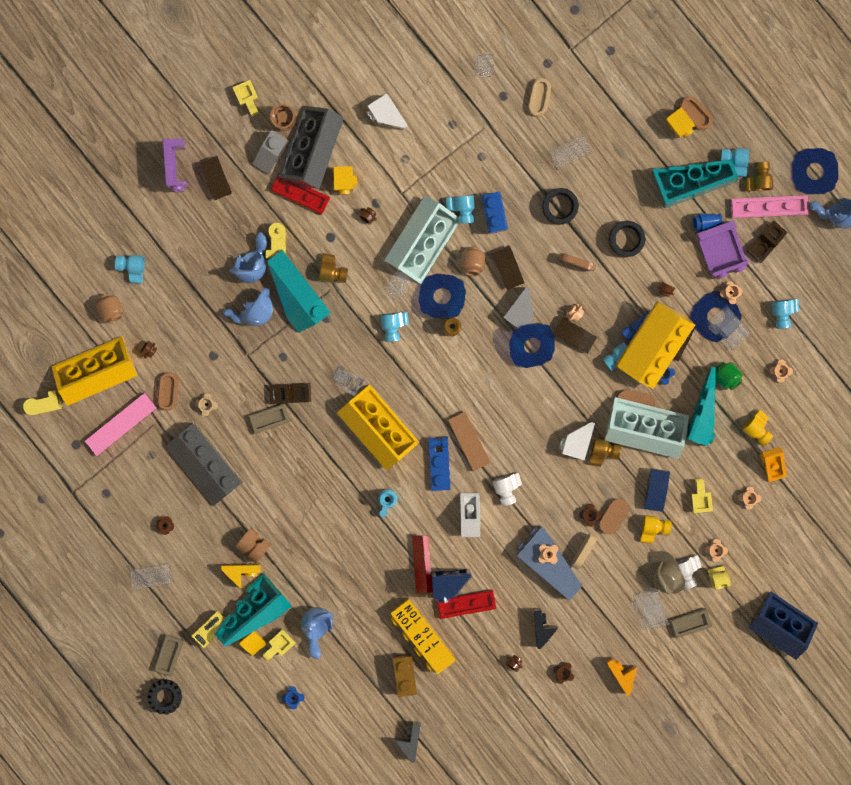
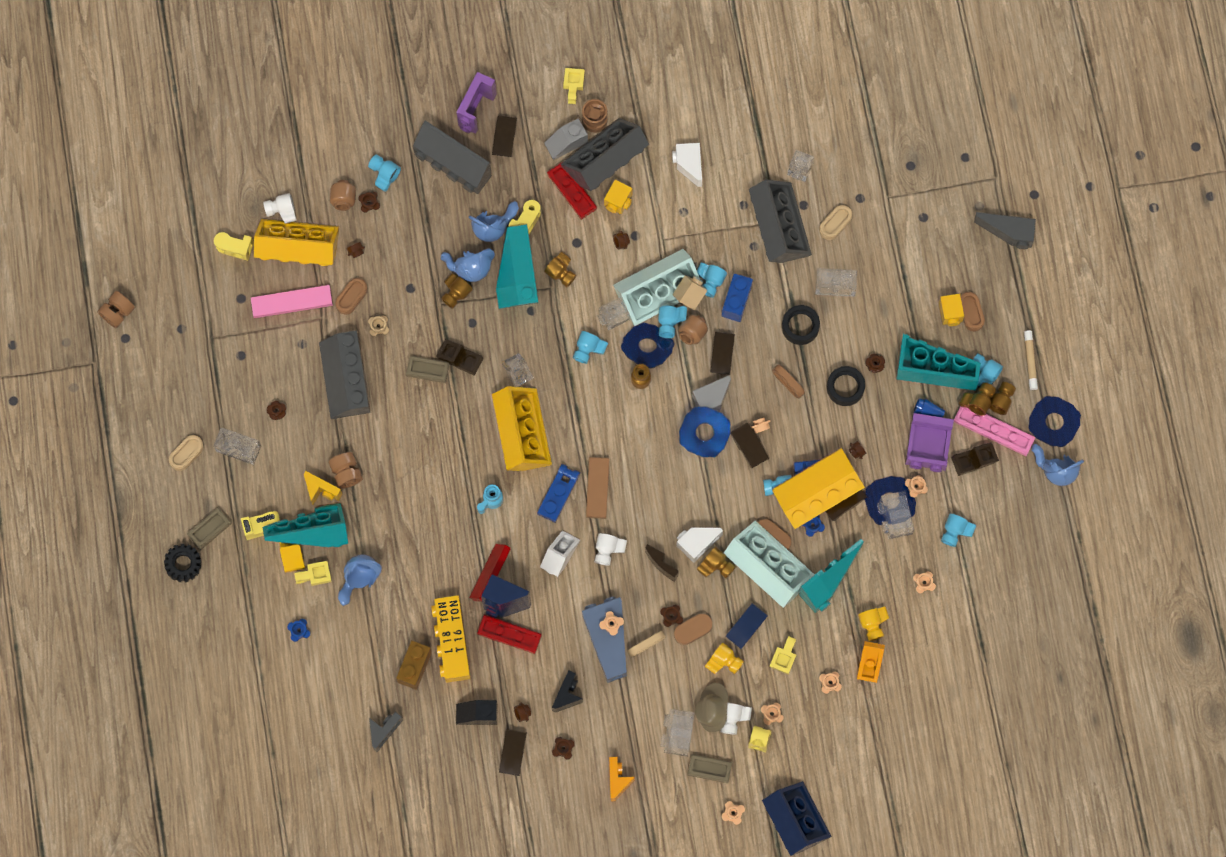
camera: 30 degrees right, 15 degrees down
green head [715,362,743,391] -> none
none -> tan tile [169,435,204,471]
none -> white piece [263,193,297,224]
none -> reddish brown plate [358,192,380,213]
none -> dark grey slope [413,120,492,194]
none -> pearl gold piece [441,273,473,309]
none -> black slope [456,700,498,725]
none -> dark brown slope [499,729,527,776]
none -> dark brown slope [645,544,679,582]
none -> medium azure piece [658,306,687,338]
none -> tan brick [672,275,707,310]
none -> light nougat plate [721,801,745,825]
none -> dark grey slope [749,179,812,263]
none -> reddish brown plate [866,354,885,373]
none -> pearl gold piece [959,383,996,416]
none -> dark grey slope [974,212,1036,249]
none -> tan bar [1024,330,1038,390]

